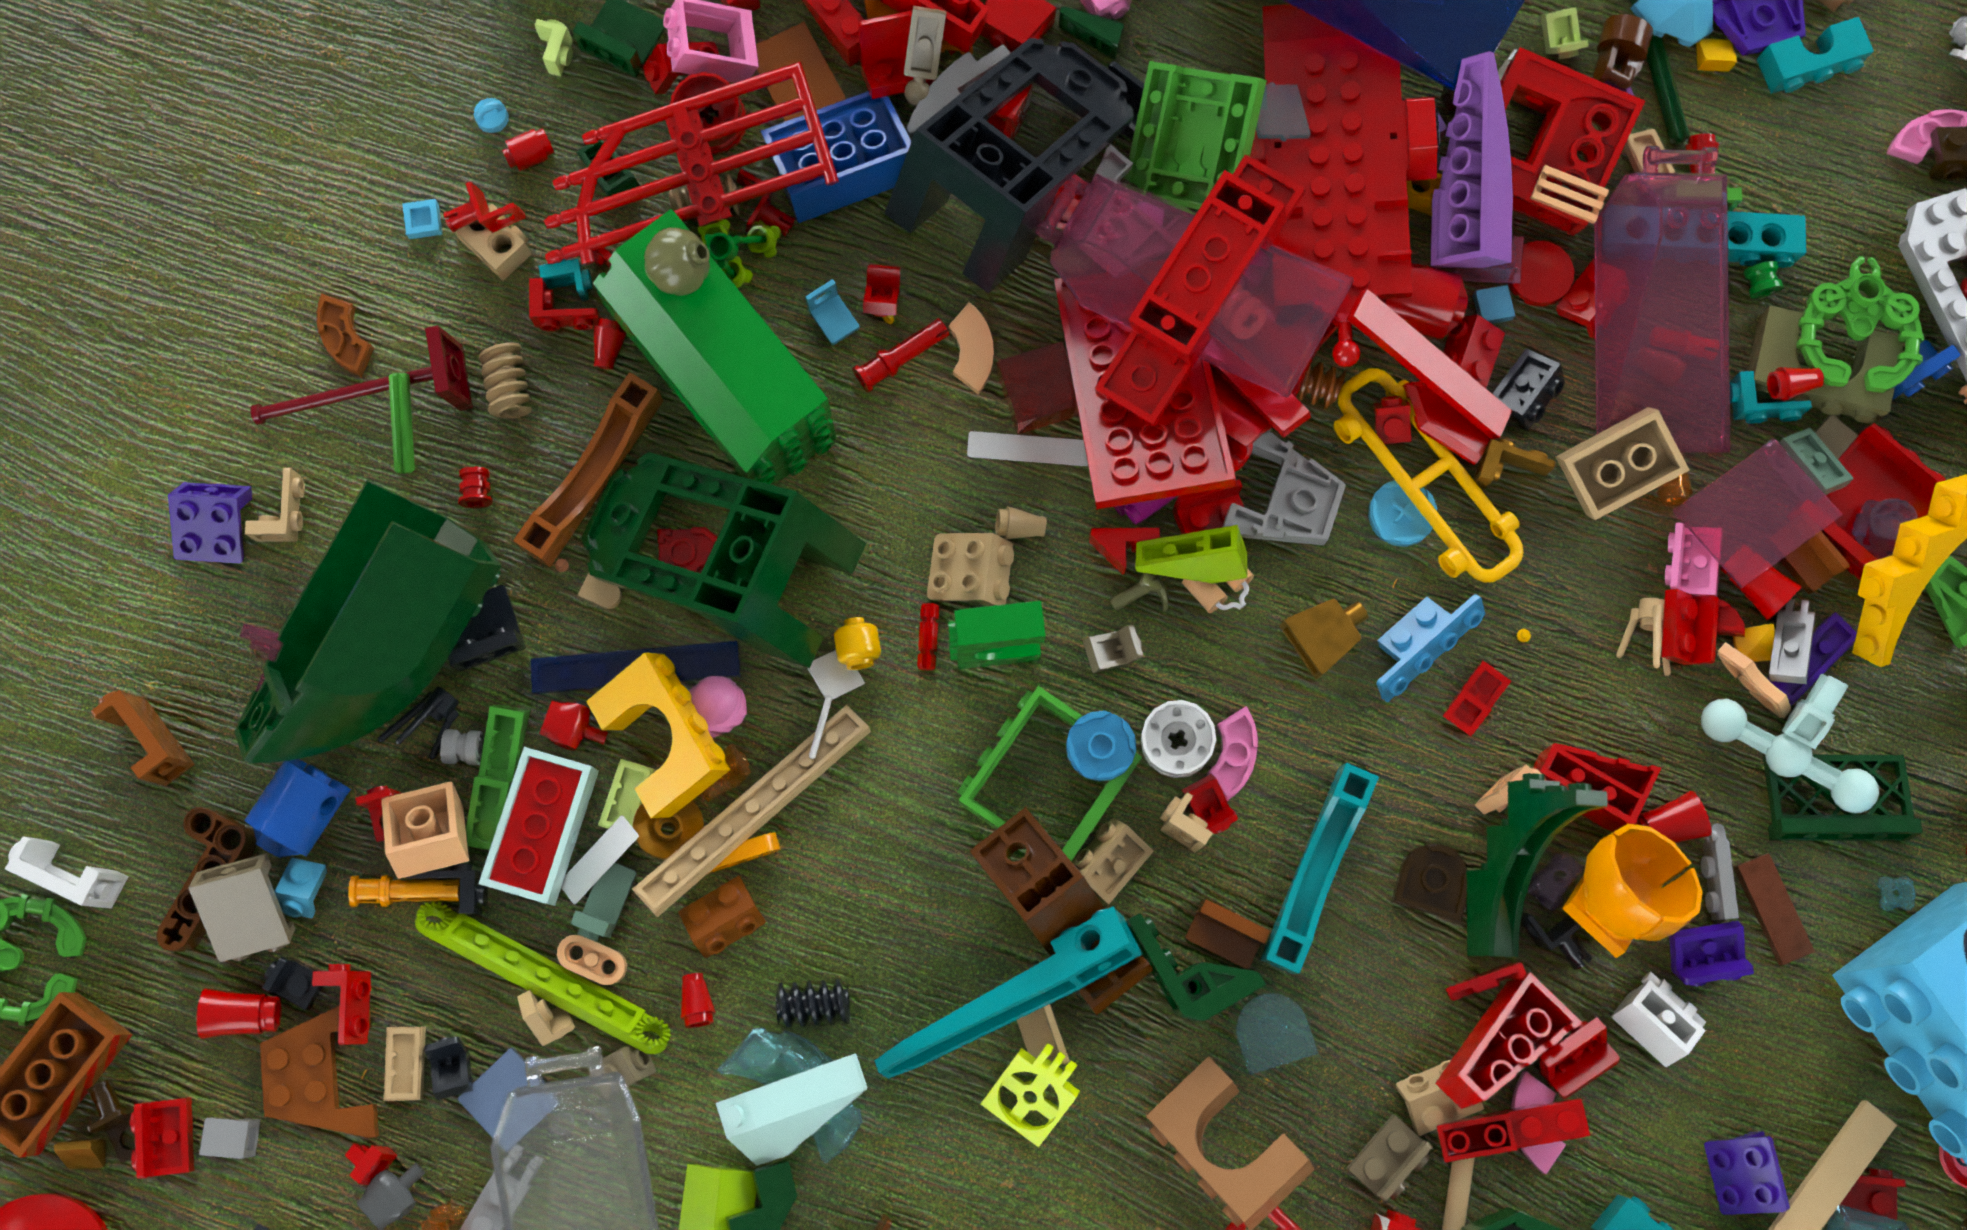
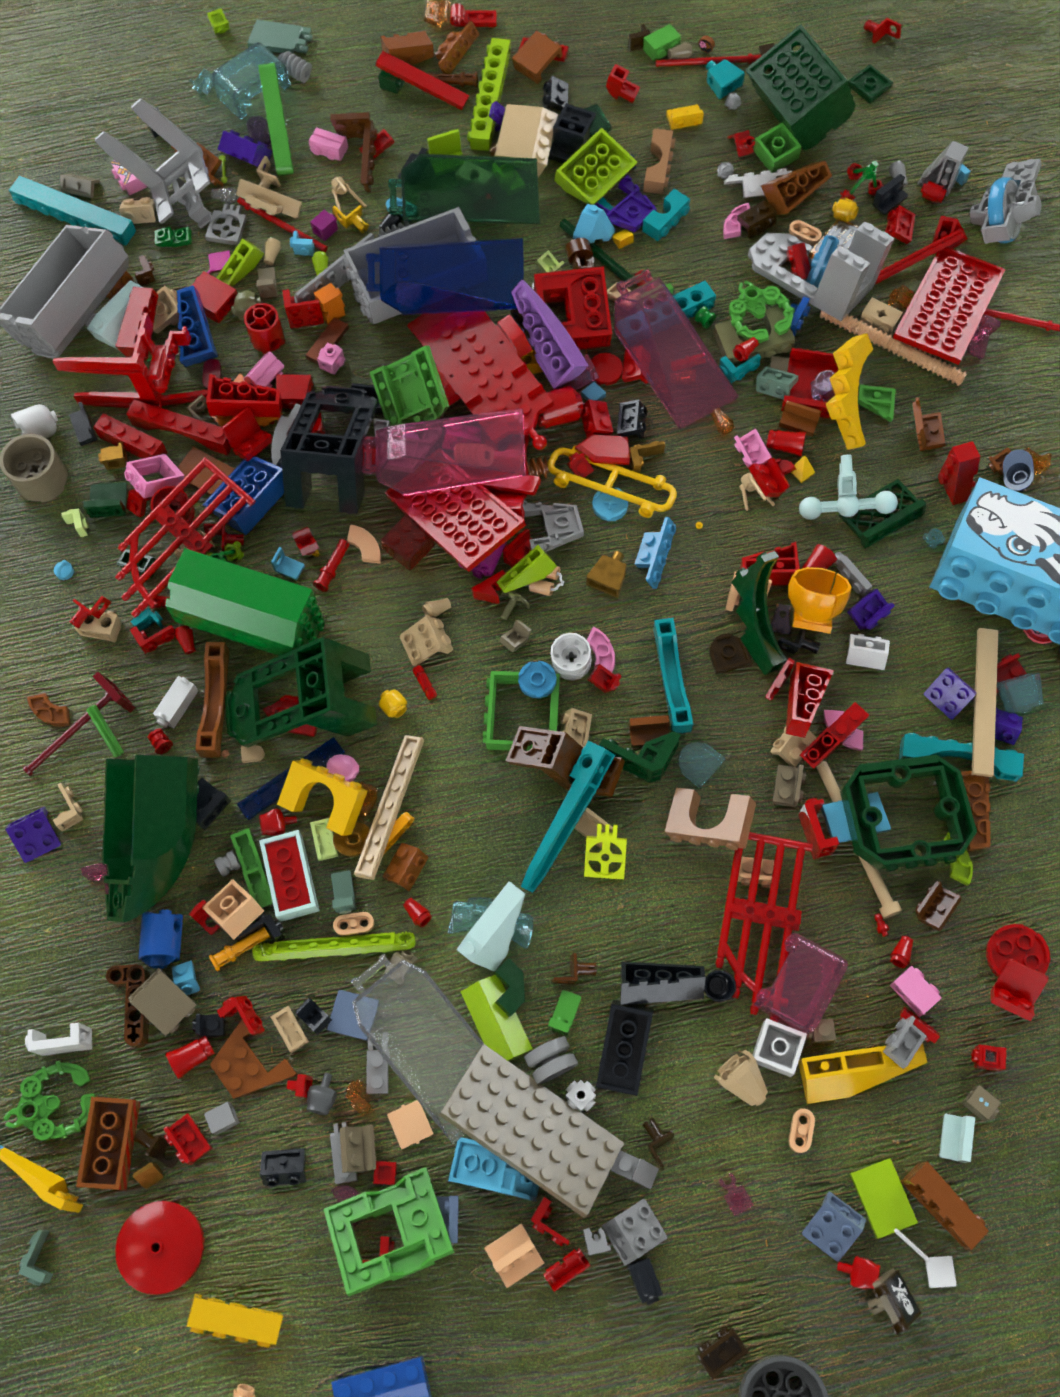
camera: 25 degrees left, 10 degrees down
dark orange panel [91,690,195,786] -> none
black plant [378,686,460,760] -> none
medium azure tile [403,199,442,239] -> none
tan piece [479,343,532,419] -> none
red brick [502,128,554,172] -> none
tan bracket [517,990,575,1046] -> none
white sticker [561,815,639,905] -> none
olive plant [644,227,710,296] -> none
black piece [776,979,850,1028] -> none
white piece [808,650,865,759] -> none
dark tan plate [904,6,946,106] -> none
green arch [948,601,1046,670] -> none
white sticker [967,431,1088,466] -> none
dark green slope [1058,6,1124,59] -> none
red bracket [1094,154,1305,427] -> none
tan bracket [1160,792,1213,853] -> none
clear light blue piece [1256,82,1311,141] -> none
tile [1346,289,1512,440] -> none
red slope [1442,660,1511,737] -> none
light nougat tile [1530,165,1609,224] -> none
red bracket [1539,1017,1620,1100] -> none
tan brick [1556,407,1690,520] -> none
clear pink piece [1673,439,1843,589] -> none
light nougat tile [1717,642,1792,719] -> none
copper tile [1733,853,1815,965] -> none
dark purple tile [1767,612,1857,706] -> none
light grey hinge [1769,599,1815,684] -> none
none -> white brick [153,676,198,729]

